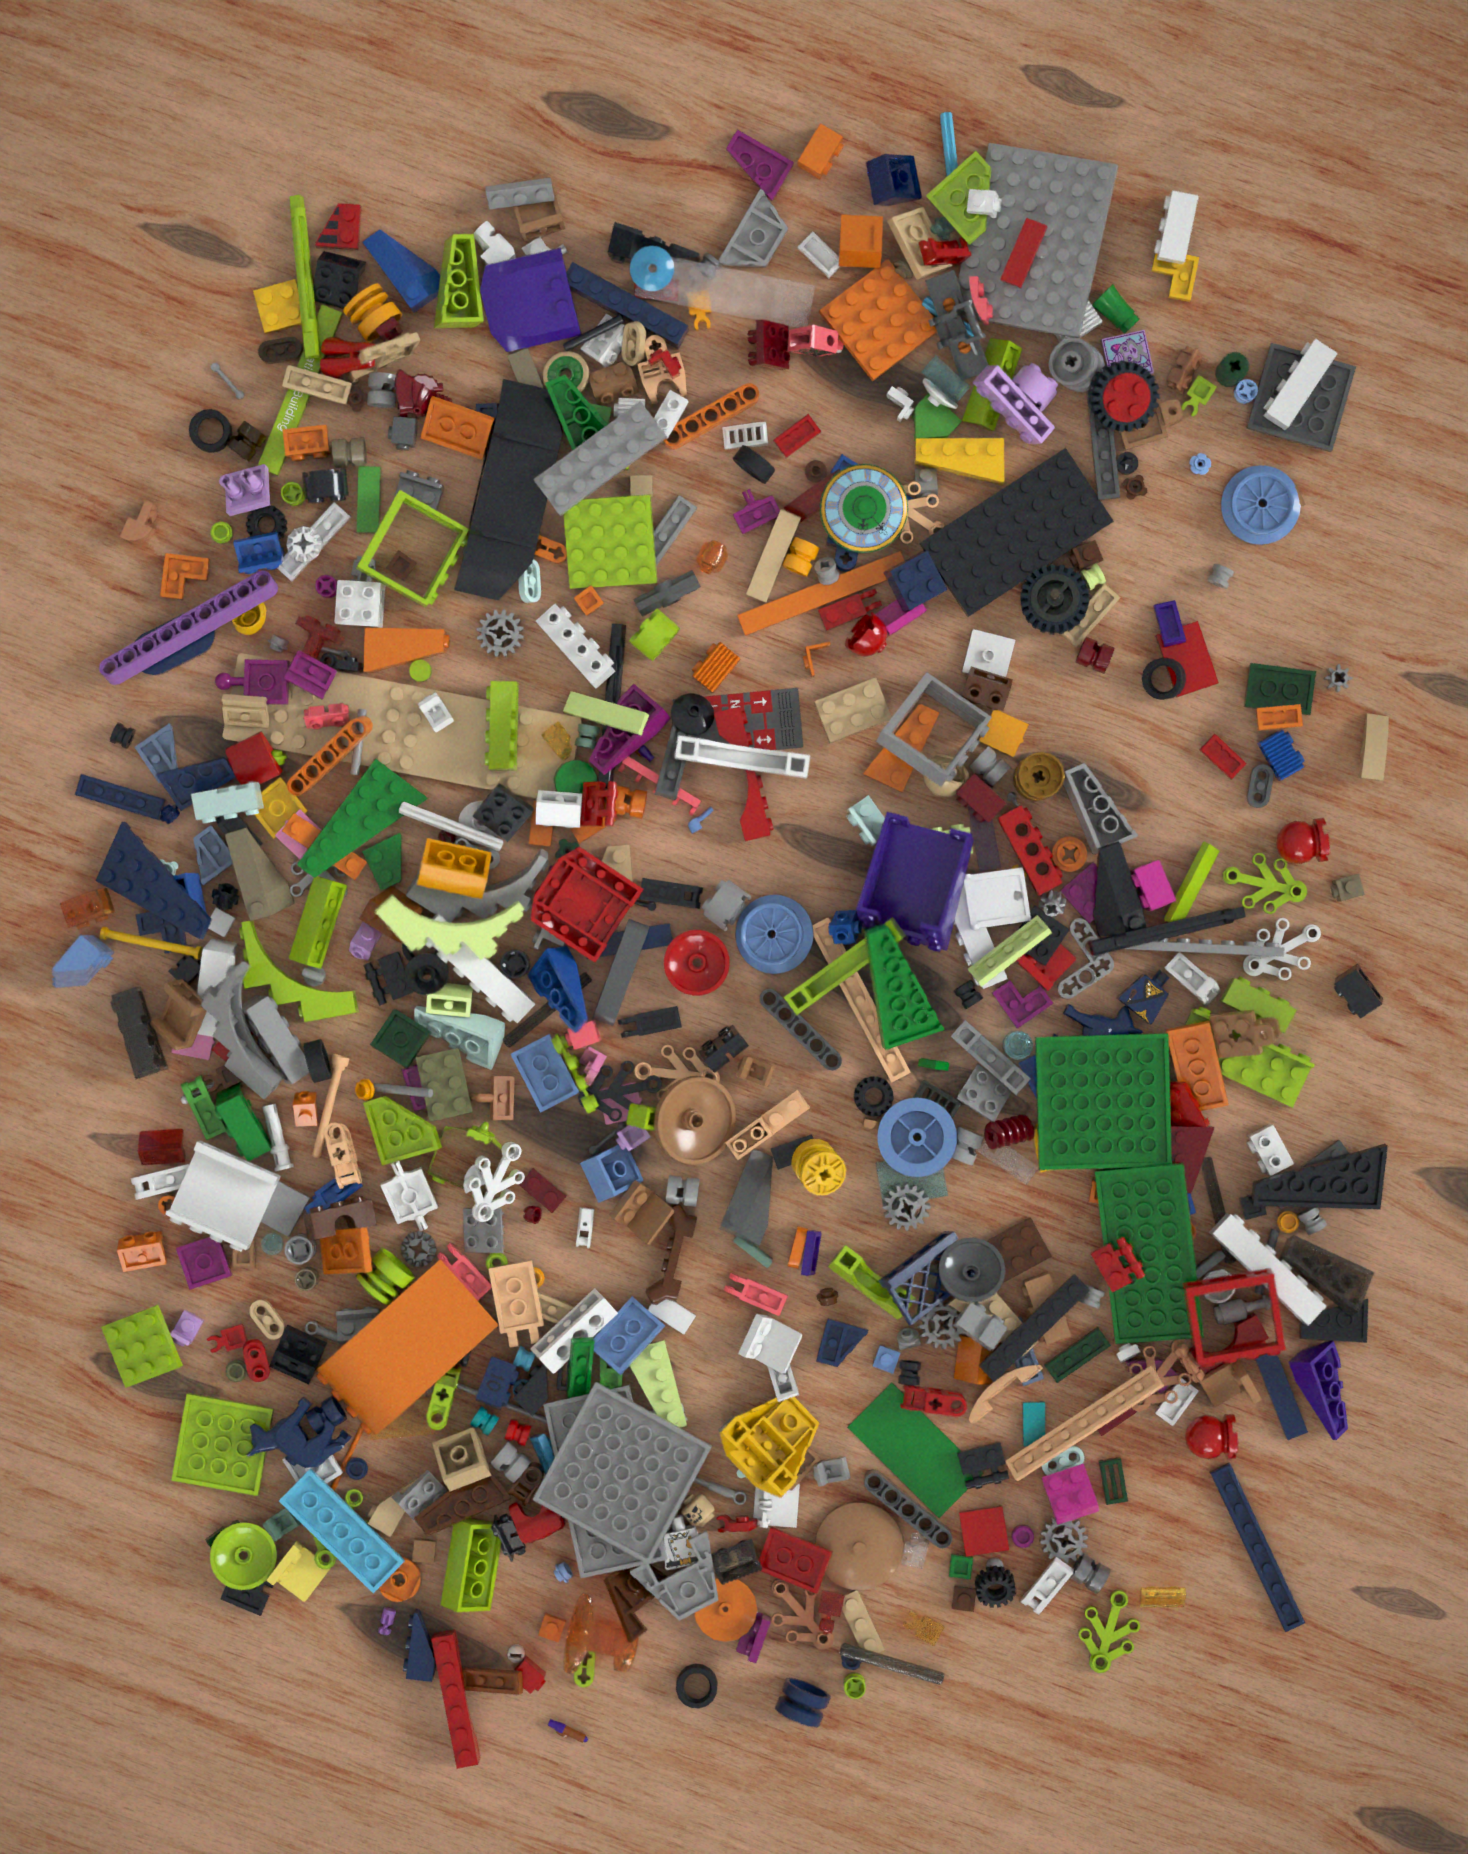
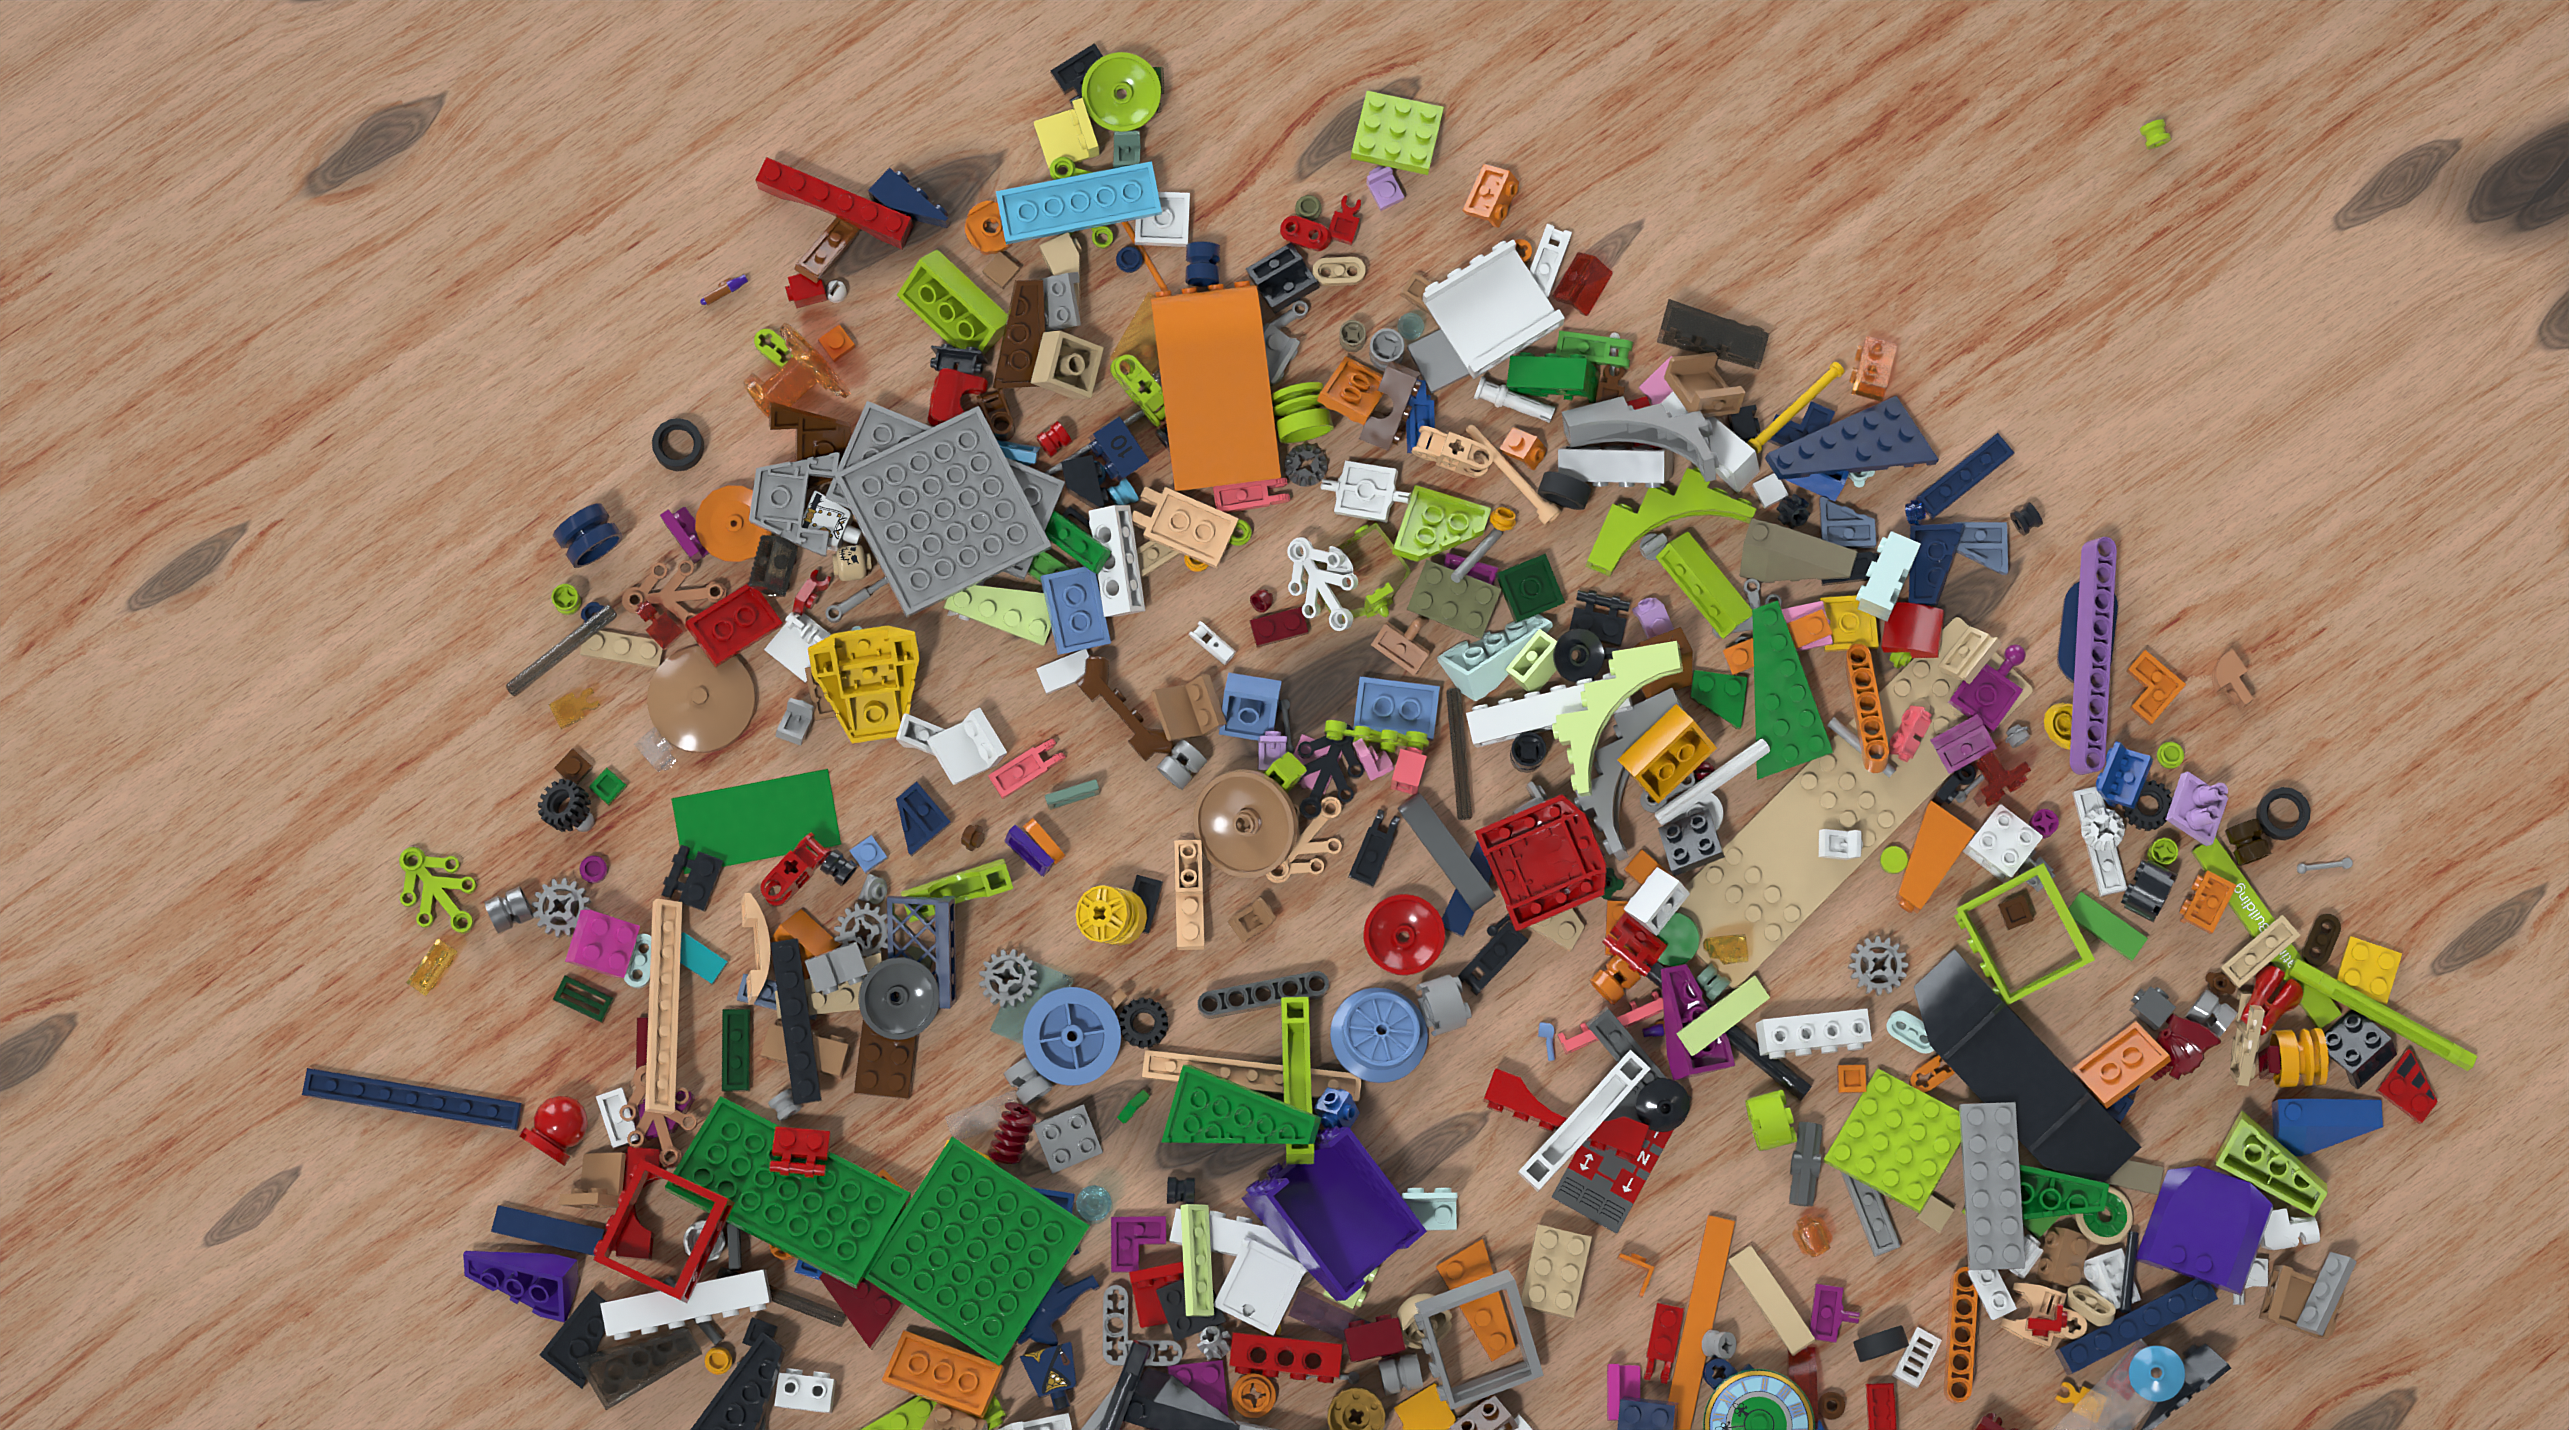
camera: 125 degrees right, 10 degrees down
medium blue wedge [52,935,114,988] -> none
lime plate [171,1393,274,1496] -> none
magenta plate [176,1237,232,1290] -> none
dark blue animal [247,1397,352,1468] -> none
dark tan wheel [332,437,367,468] -> none
medium lavender piece [378,1607,396,1635] -> none
flat silver bracket [394,470,444,511] -> none
light grey hinge [463,1208,505,1253] -> none
teal wheel [469,1406,500,1436] -> none
lime wedge [485,681,519,771] -> none
light grey wheel [490,1442,531,1483] -> none
blue wedge [528,946,588,1033] -> none
light blue plate [554,1562,573,1583] -> none
orange brick [692,642,740,693] -> none
black plate [699,1025,749,1073] -> none
dark grey wedge [719,1149,773,1246] -> none
light orange wheel [782,537,820,577] -> none
red cylinder [845,612,887,657] -> none
dark grey beam [864,1469,952,1549] -> none
pearl dark grey slope [913,1080,962,1119] -> none
light grey slope [951,1020,1031,1095] -> none
red tile [959,1505,1009,1557] -> none
white plate [1020,1557,1074,1615] -> none
white plate [1116,1343,1140,1364] -> none
red wing [1170,1081,1210,1127] -> none
nougat axle [1174,1343,1205,1383] -> none
light grey piece [1213,1295,1271,1325] -> none
light grey wheel [1297,1207,1327,1235] -> none

